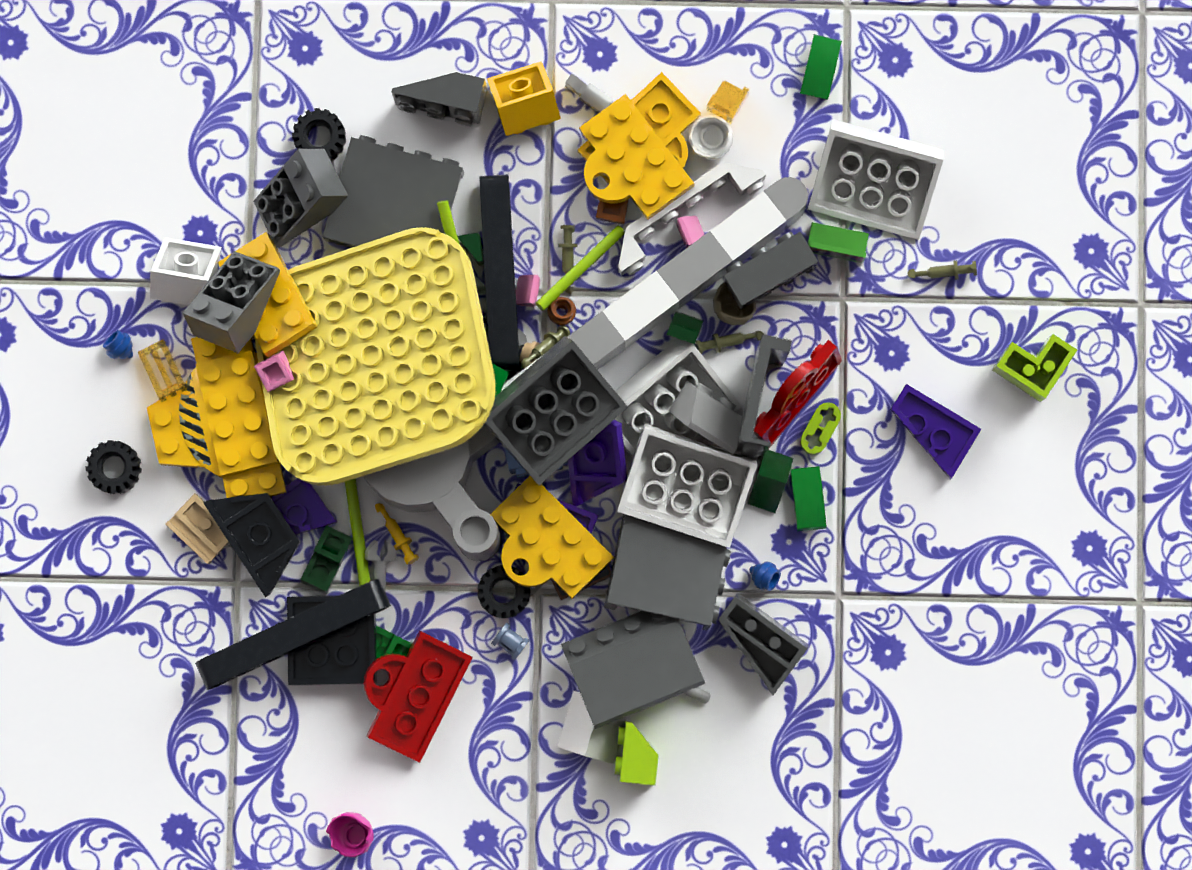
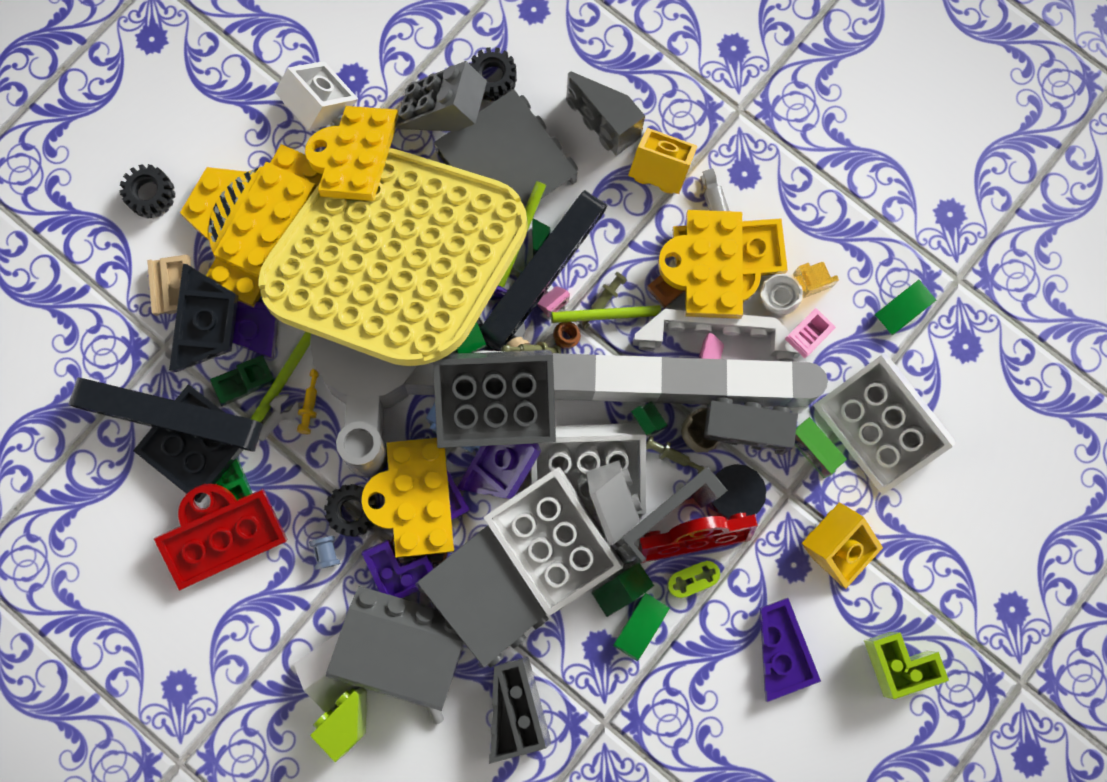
camera: 30 degrees right, 5 degrees down
blue plate [103,330,133,359] -> none
clear yellow tile [138,339,187,402] -> none
dark grey slope [182,251,280,353] -> none
bright pink slope [254,351,294,392] -> none
dark pink hair [326,812,374,858] -> none
blue plate [749,561,781,591] -> none
olive piece [907,260,977,280] -> none
none -> dark purple plate [361,539,434,598]
none -> black tile [711,464,767,520]
none -> bright pink slope [785,308,836,358]
none -> yellow slope [802,502,883,589]

